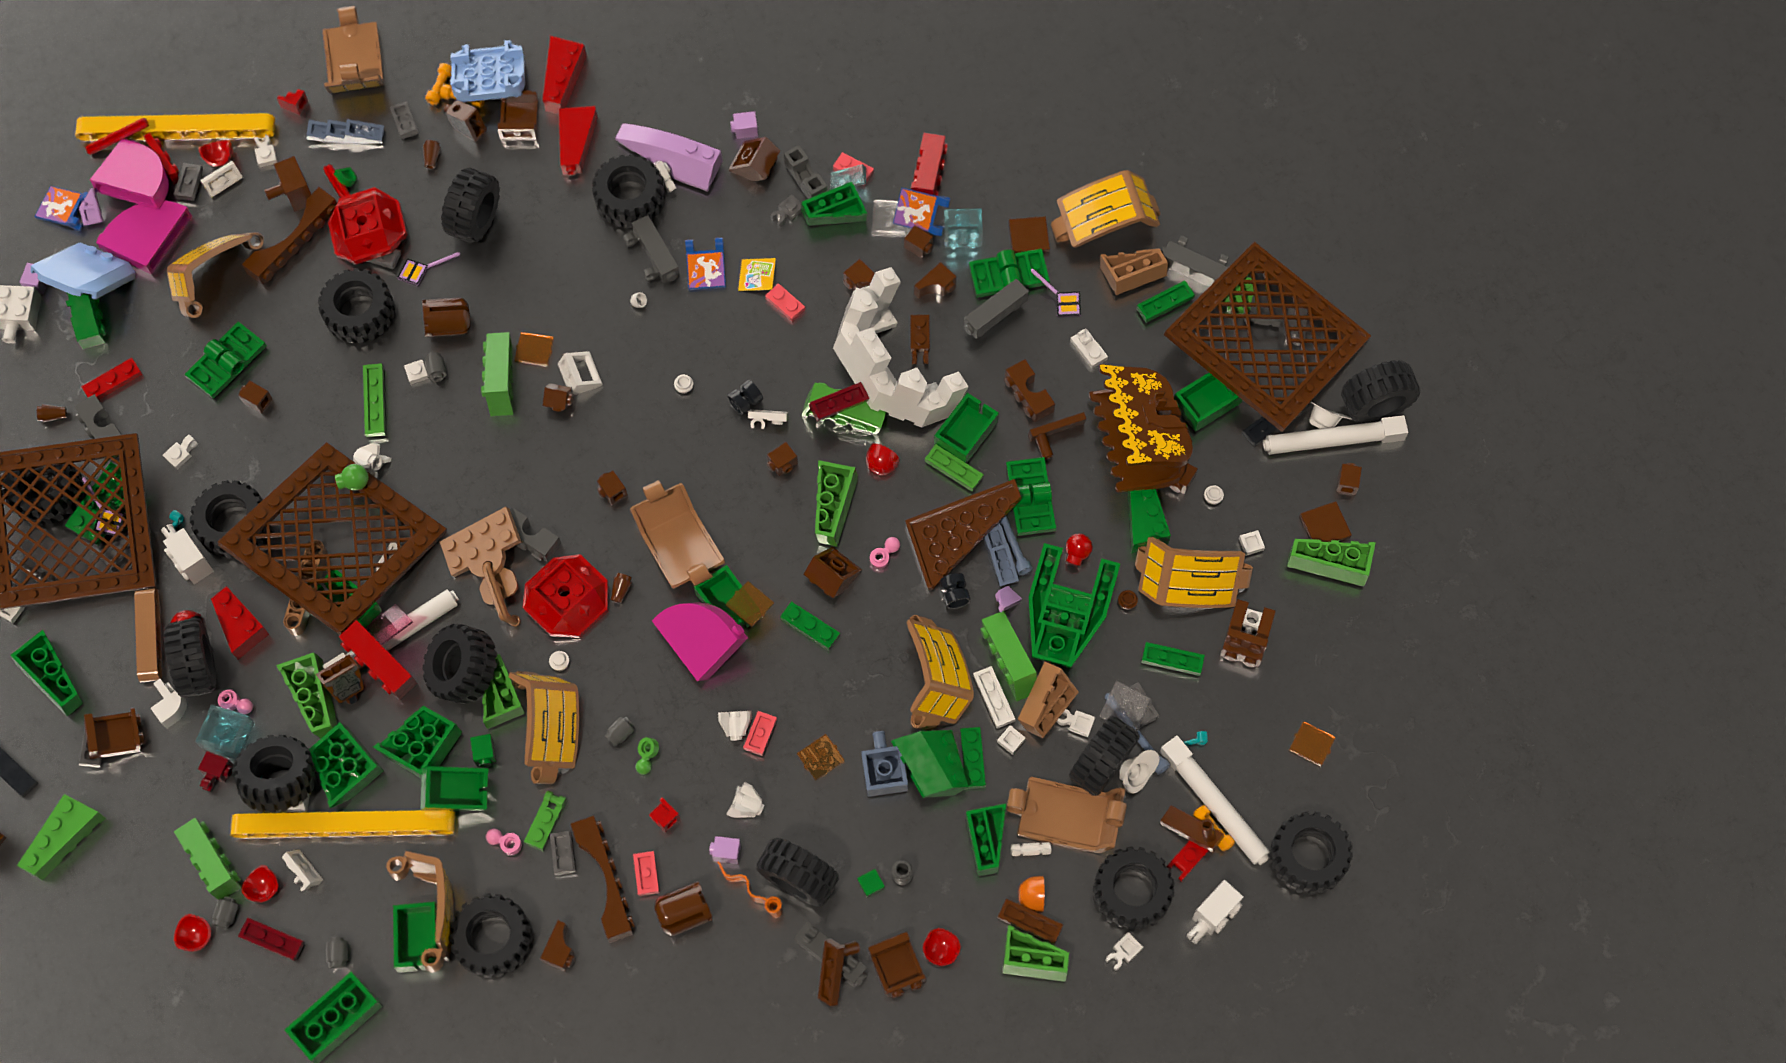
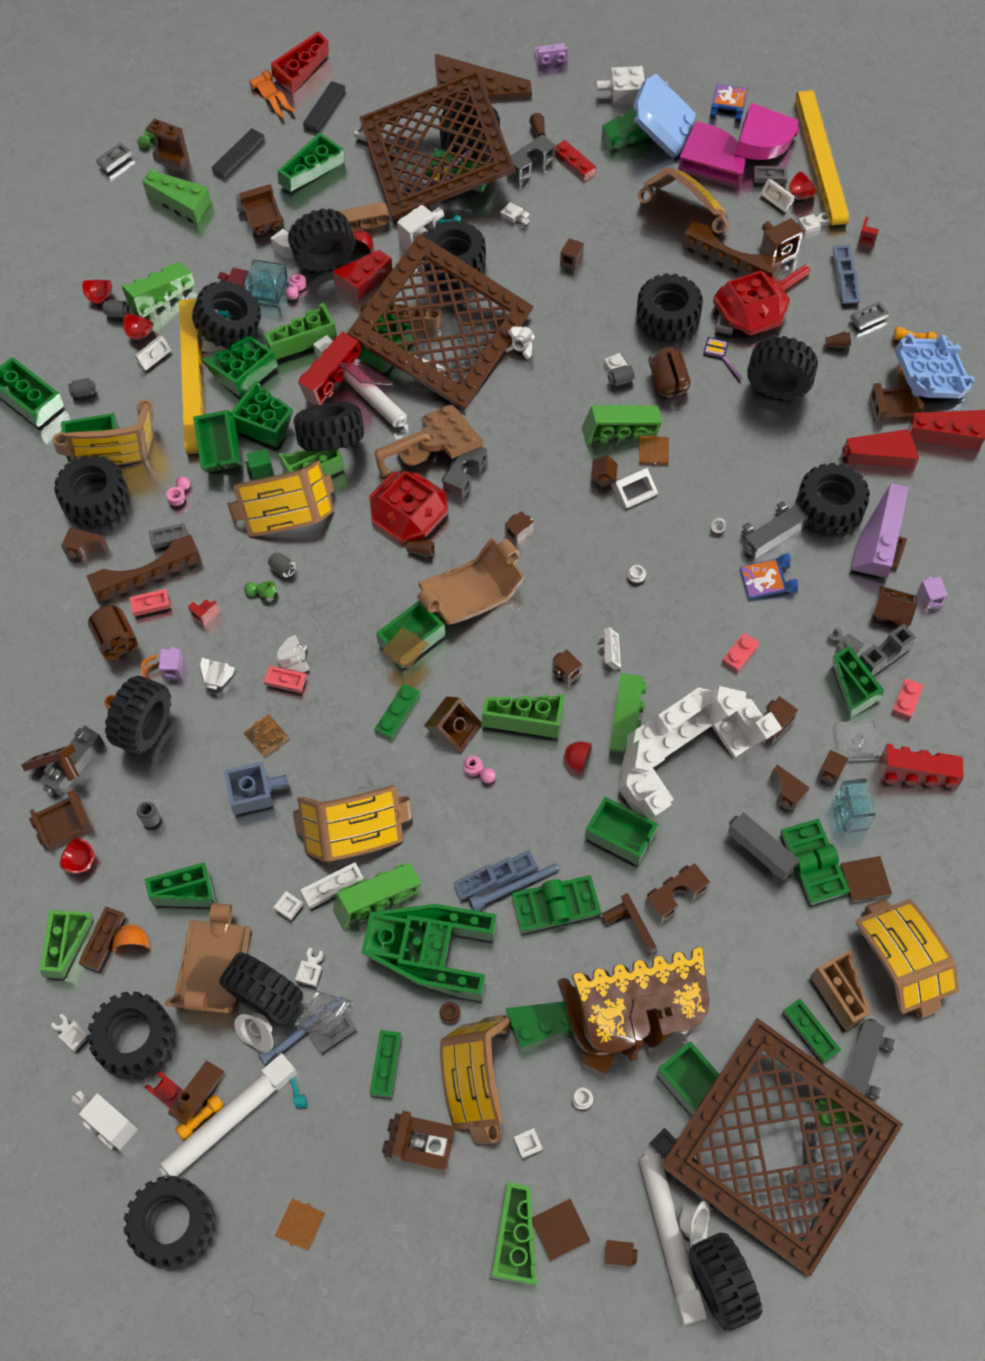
camera: 85 degrees right, 5 degrees down
lavender tile [79,188,103,225] -> none
red axle [85,118,149,155] -> none
red plate [144,133,180,185] -> none
green plate [184,321,267,399] -> none
dark red plate [238,917,305,961] -> none
torso [316,654,364,704] -> none
medium nougat panel [323,6,384,93] -> none
green tile [334,167,357,186] -> none
bright green piece [335,464,368,491] -> none
bright green plate [363,363,386,437] -> none
reddish brown torso [443,100,487,143] -> none
bright green plate [524,790,567,851] -> none
white plate [549,651,569,671] -> none
dark pink brick [652,602,748,681] -> none
white plate [654,161,676,192] -> none
black wheel [727,380,764,415] -> none
sticker [738,258,776,291] -> none
dark red plate [809,382,870,422] -> none
clear light blue plate [830,164,867,190] -> none
green tile [857,869,885,897] -> none
green wedge [891,730,968,798] -> none
flag [893,187,950,236] -> none
reddish brown wing [905,479,1022,591] -> none
reddish brown hinge [911,315,930,364] -> none
bright green plate [925,444,984,492] -> none
black wheel [939,573,971,609] -> none
green plate [960,727,986,789] -> none
lavender tile [995,586,1022,612] -> none
white axle [1011,842,1051,856] -> none
medium nougat wedge [1018,662,1079,738] -> none
piece [1031,269,1081,316] -> none
red piece [1066,534,1093,566] -> none
white plate [1070,329,1108,369] -> none

